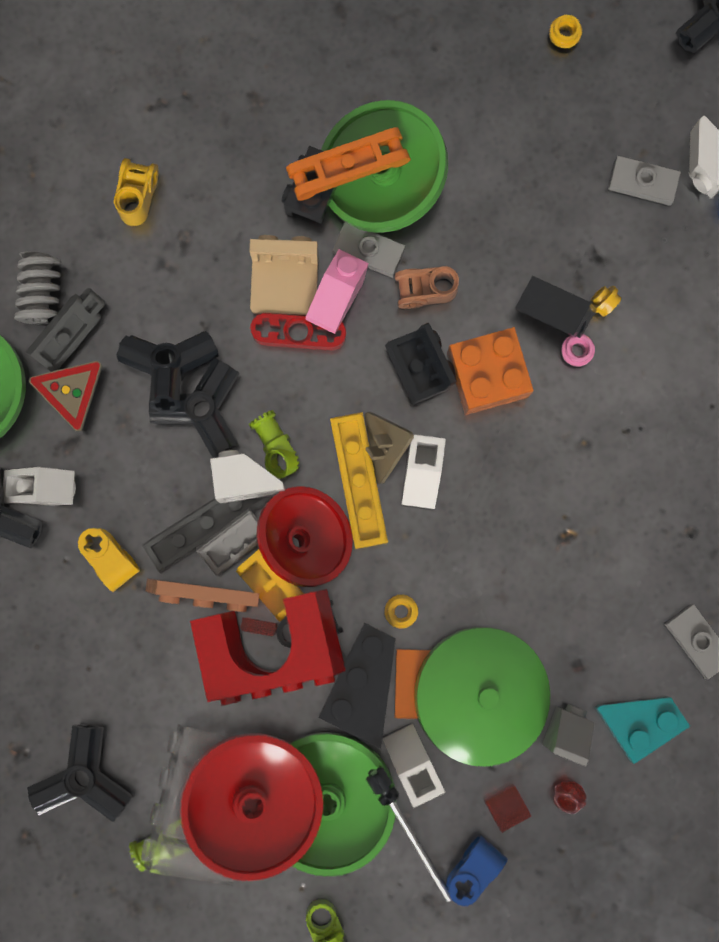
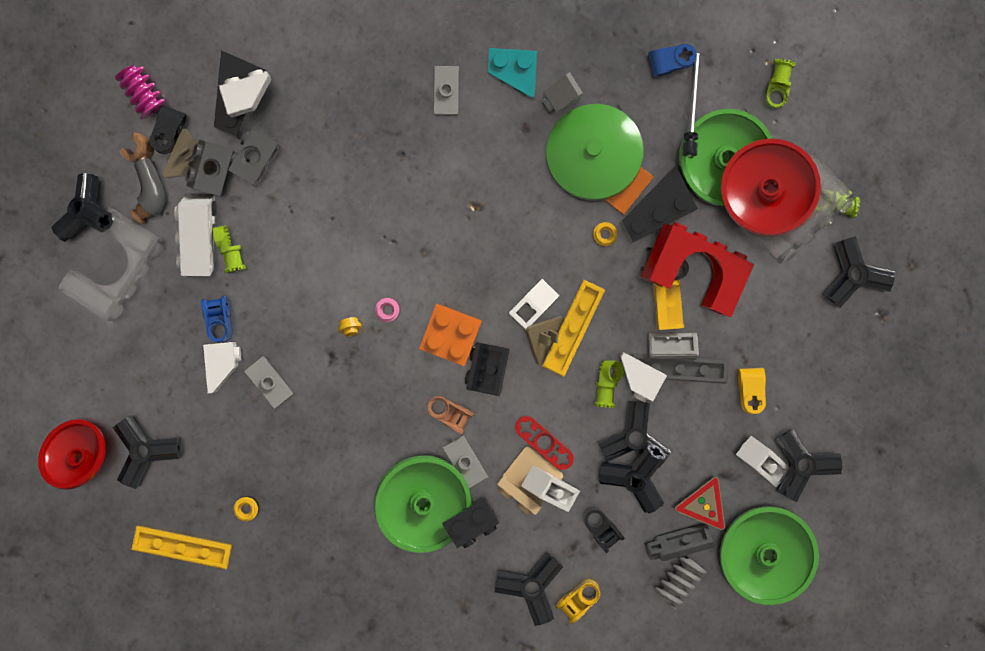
camera: 145 degrees left, 5 degrees up
nougat wing [145,578,259,612] -> none
clear red tile [240,616,278,637] -> none
red dish [257,486,353,587] -> none
orange plate [286,127,411,201] -> none
bright pink slope [305,249,369,334] -> none
white slope [382,723,445,808] -> none
clear red tile [484,784,531,833] -> none
black hinge [515,275,597,338] -> none
clear red plate [554,781,587,814] -> none
none -> black piece [494,553,563,626]
none -> white slope [521,465,580,512]
none -> black piece [582,507,625,554]

